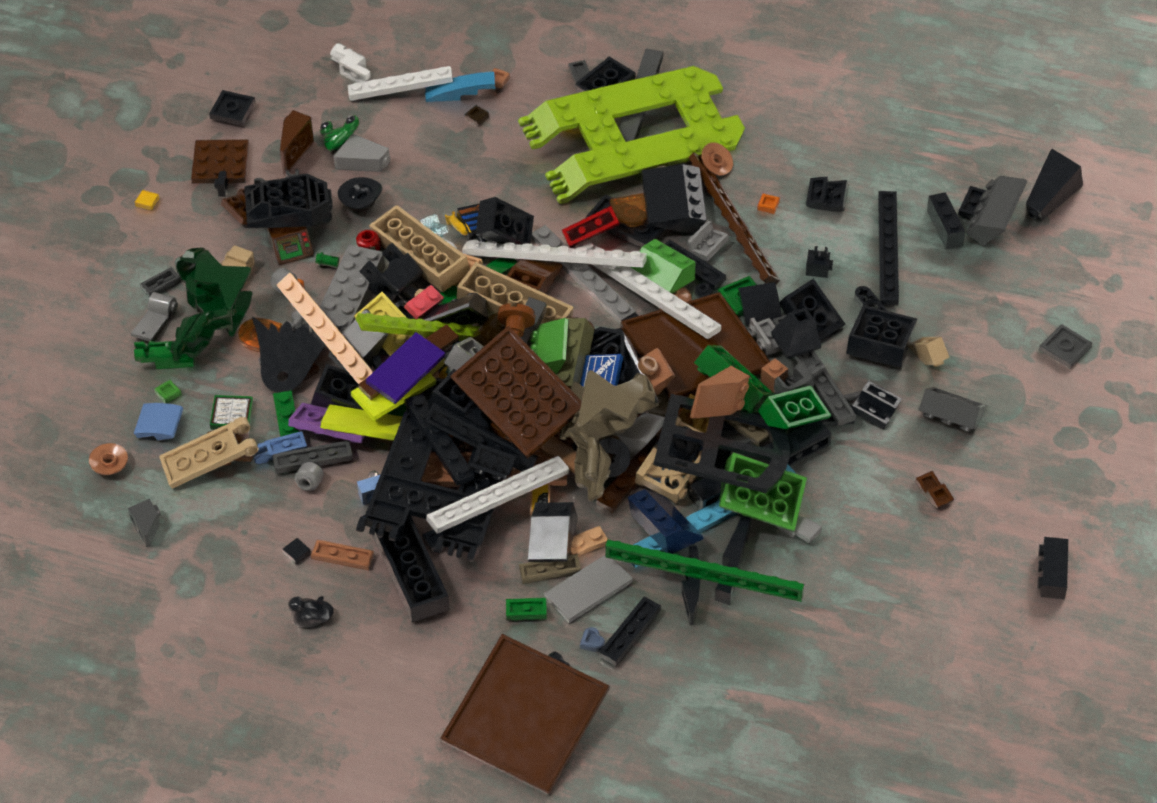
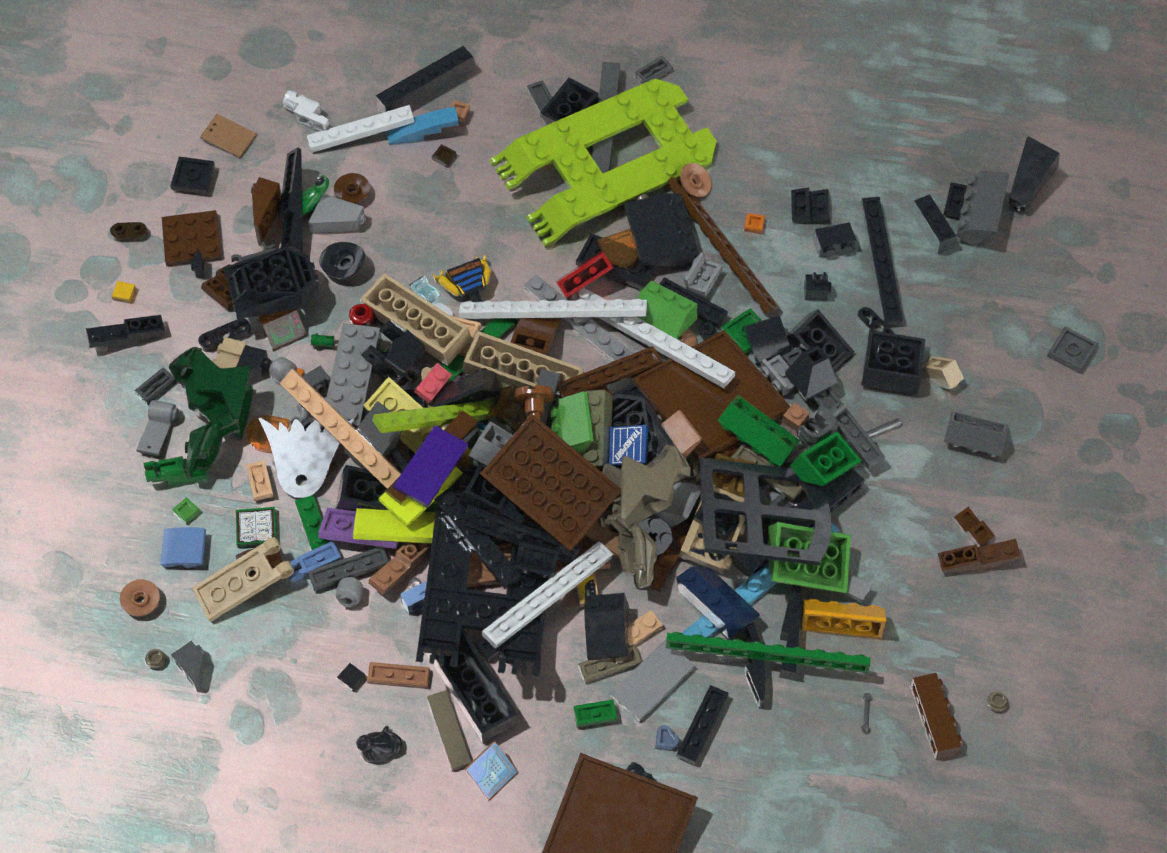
camera: 10 degrees left, 10 degrees up
black slope [475,197,534,245] -> none
medium nougat tile [638,356,658,376] -> none
nougat slope [690,366,750,419] -> none
black slope [852,380,902,429] -> none
black brick [1037,537,1068,599] -> none
none -> black slope [85,315,165,350]
none -> dark brown plate [110,222,148,242]
none -> dark tan plate [145,649,166,669]
none -> black beam [198,318,251,352]
none -> medium nougat container [200,114,257,158]
none -> black slope [236,345,270,381]
none -> light nougat plate [246,460,274,501]
none -> black slope [278,147,303,252]
none -> dark grey brick [302,365,331,394]
none -> reddish brown dish [334,173,370,204]
none -> nougat slope [368,542,432,595]
none -> black brick [376,46,474,113]
none -> dark tan tile [427,690,471,771]
none -> piece [464,741,517,800]
none -> reddish brown tile [556,346,662,399]
none -> dark grey tile [634,56,673,83]
none -> light orange slope [801,599,886,638]
none -> black brick [813,222,856,257]
none -> dark grey hinge [861,693,871,733]
none -> reddish brown brick [910,673,963,760]
none -> reddish brown slope [938,539,1021,573]
none -> dark tan plate [987,692,1008,712]

